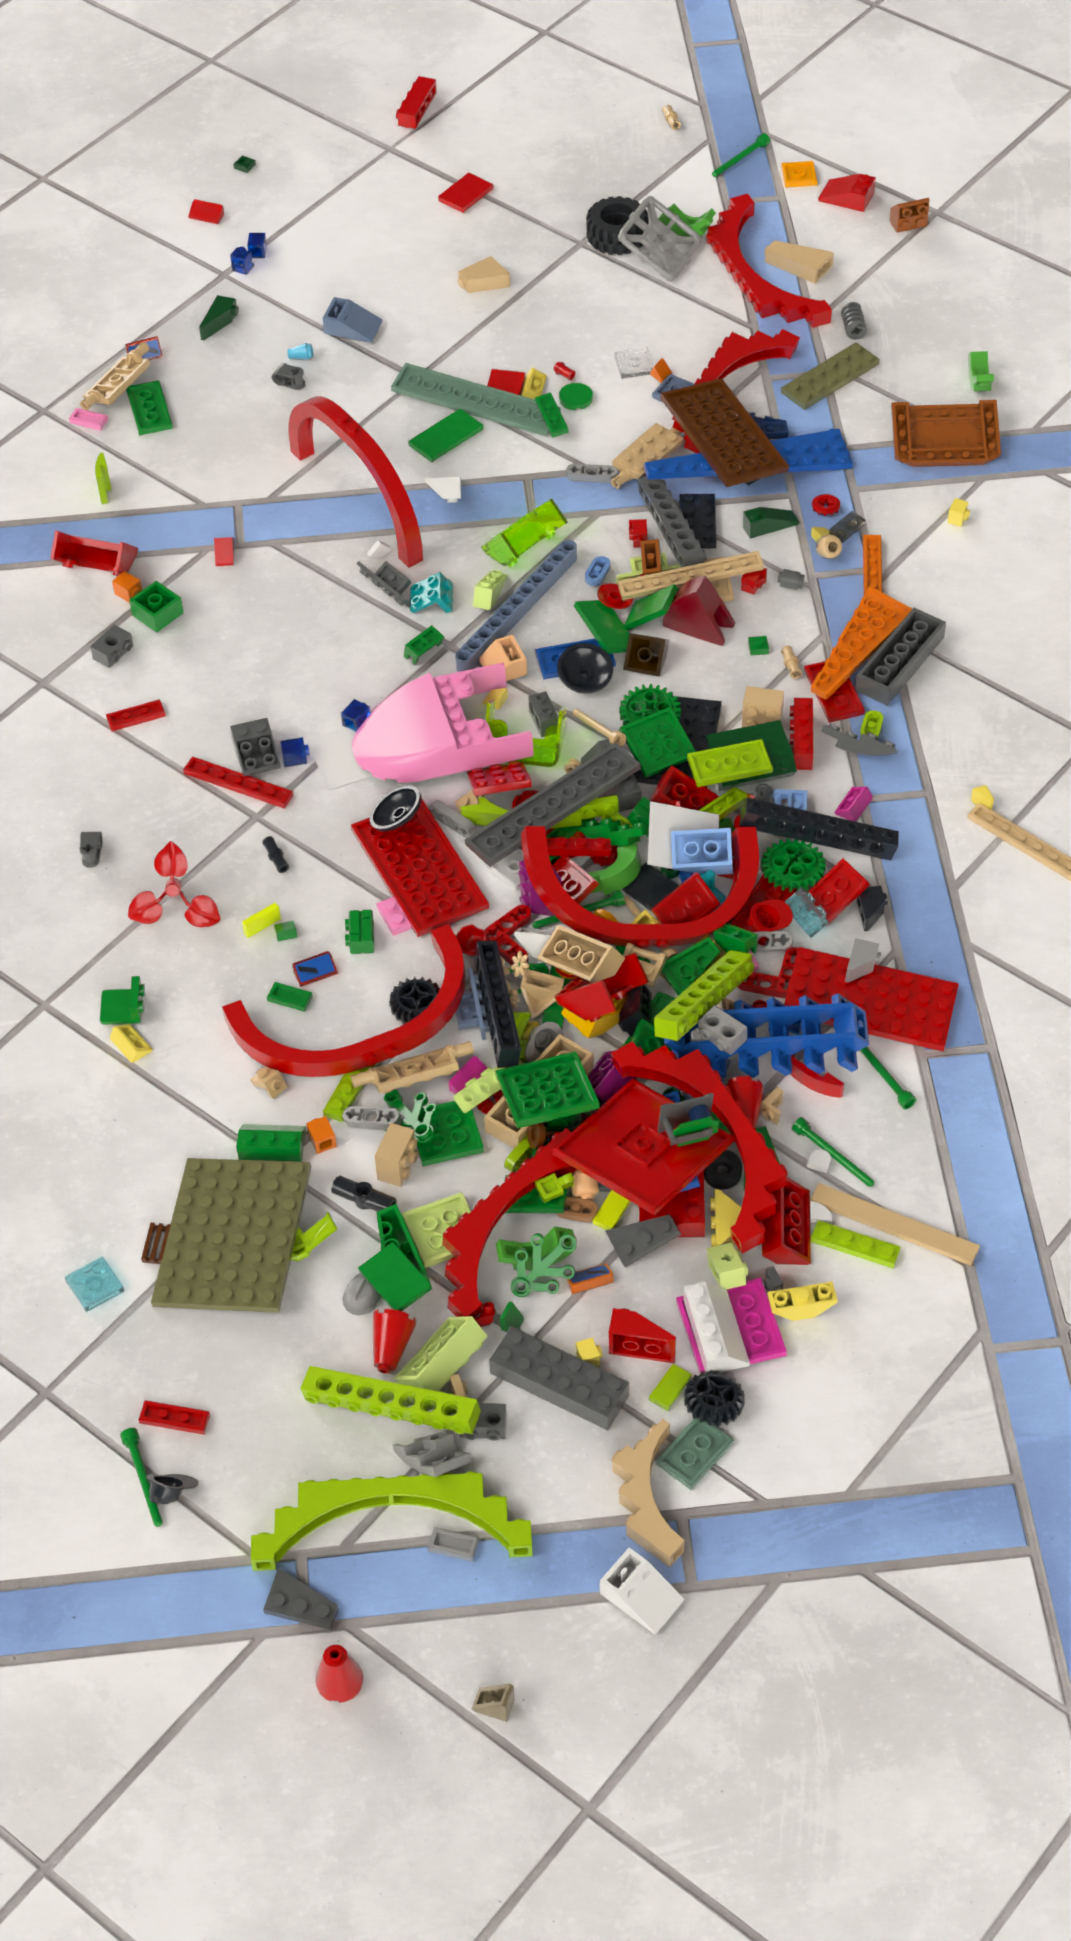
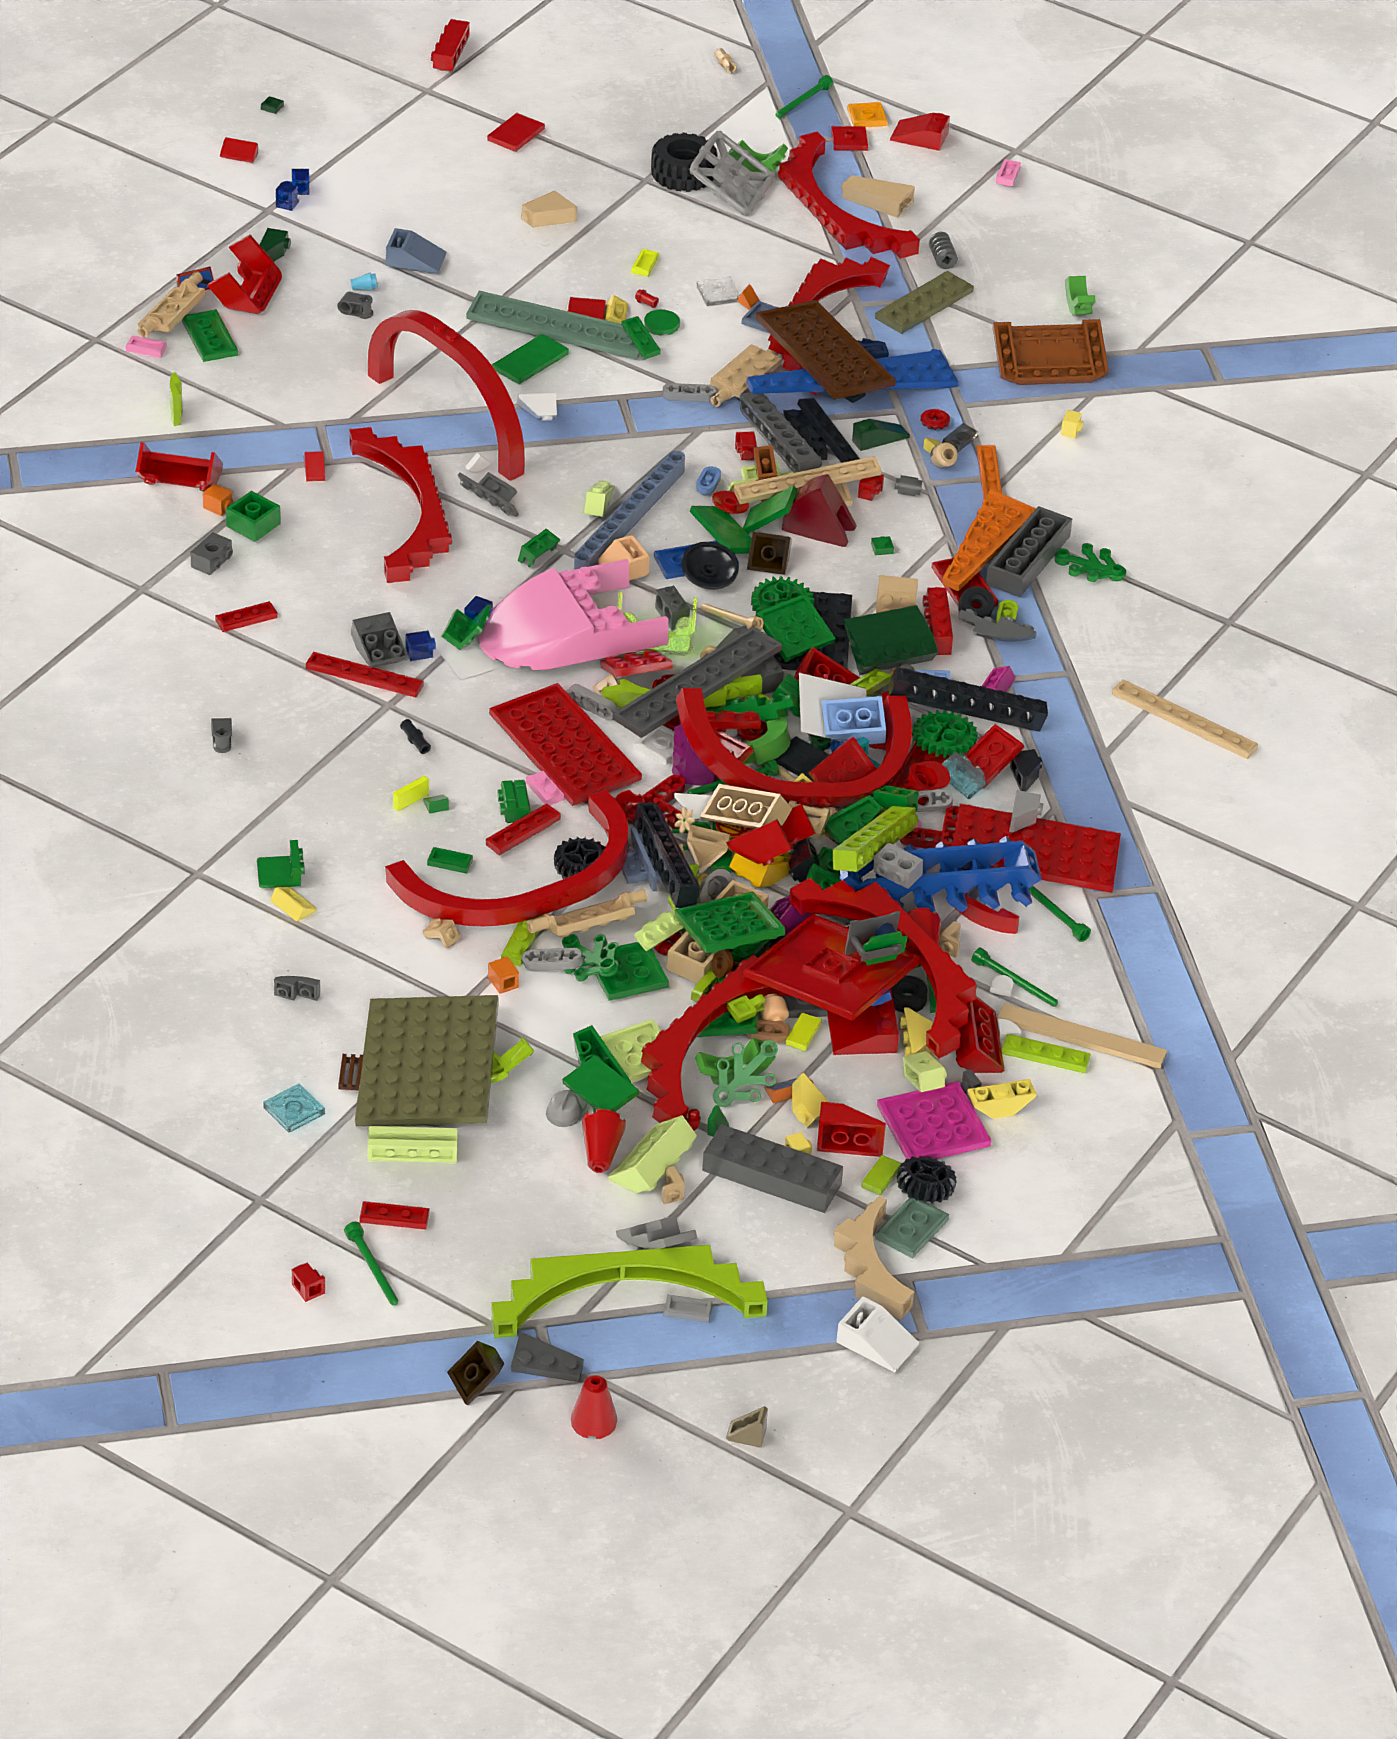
camera: 10 degrees left, 10 degrees down
plant [128,841,221,927] -> none
black piece [146,1474,199,1504] -> none
green slope [236,1124,306,1162] -> none
slope [292,951,338,987] -> none
lime brick [300,1366,481,1434] -> none
black piece [331,1175,397,1212] -> none
black dish [370,786,422,832] -> none
tan brick [374,1123,419,1187] -> none
teal bracket [410,572,453,613] -> none
dark pink slope [449,1056,487,1094] -> none
dark grey brick [460,1403,507,1441] -> none
clear neon green windscreen [481,498,568,568] -> none
light yellow slope [483,688,508,710] -> none
dark grey wing [605,1214,681,1268] -> none
white slope [683,1282,750,1374] -> none
lime tile [687,739,773,787] -> none
tan pin [781,645,802,679] -> none
dark orange slope [890,197,930,233] -> none
light yellow slope [971,785,994,810] -> none
none -> red windscreen [207,234,282,314]
none -> dark grey slope [274,976,320,1001]
none -> red brick [292,1262,325,1302]
none -> red arch [349,427,452,583]
none -> yellowish green brick [368,1126,458,1163]
none -> green bracket [441,604,491,650]
none -> dark brown slope [447,1340,504,1405]
none -> red plate [486,803,561,855]
none -> neon yellow tile [631,249,659,277]
none -> light yellow slope [792,1072,829,1128]
none -> black tile [797,398,860,463]
none -> red plate [831,126,868,151]
none -> black tyre [958,587,995,618]
none -> bright pink plate [996,159,1021,186]
none -> green plant [1055,543,1126,582]

